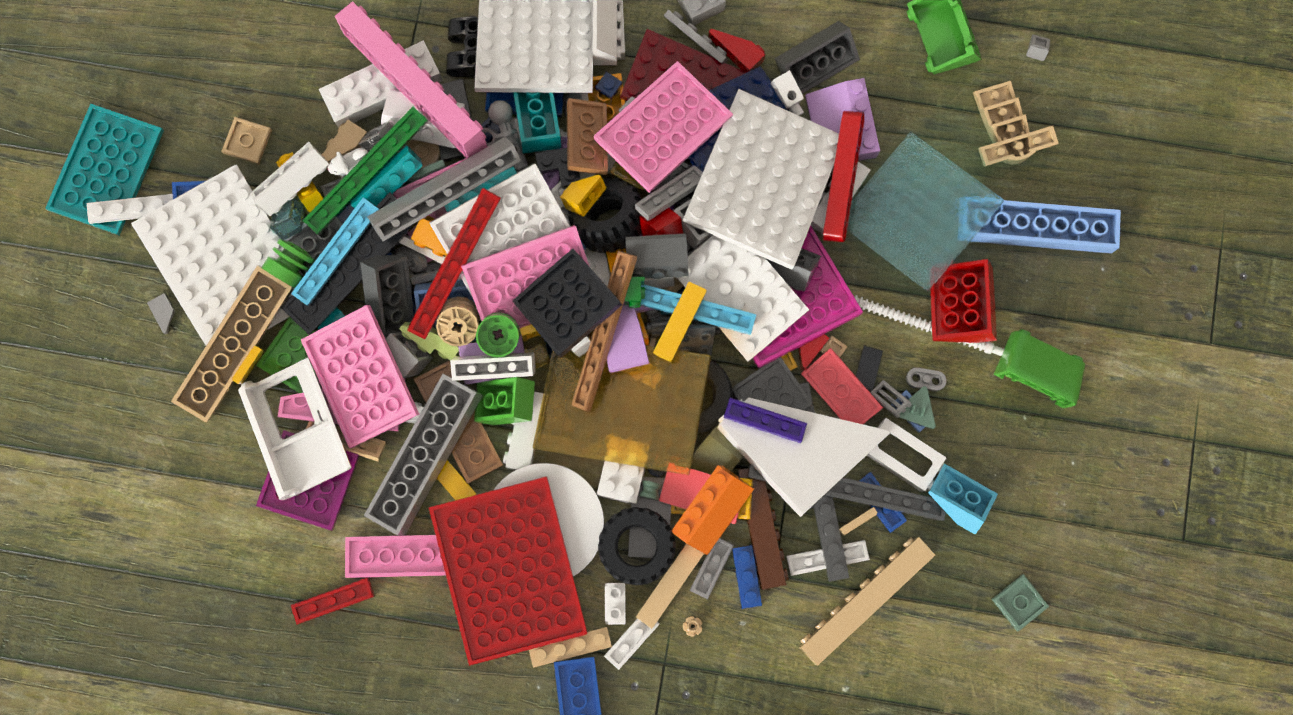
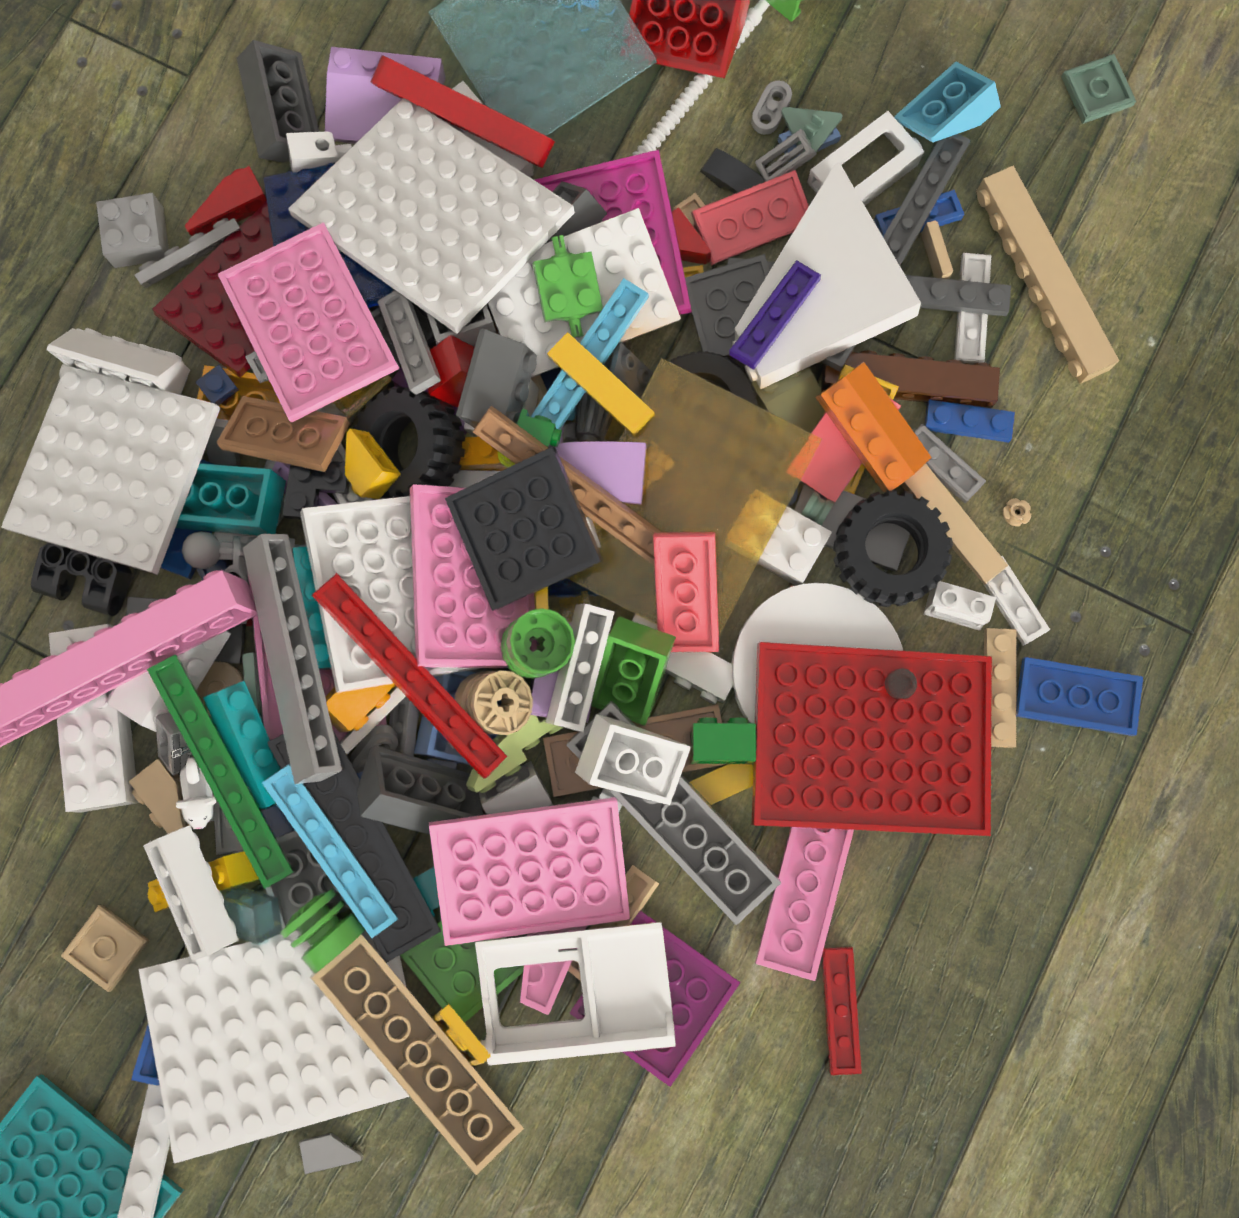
camera: 70 degrees left, 0 degrees up
none -> bright green plate [532,235,603,338]
none -> white slope [575,714,691,805]
none -> coral tile [653,532,719,652]
none -> green brick [690,717,756,764]
none -> clear smoke tile [885,668,917,699]

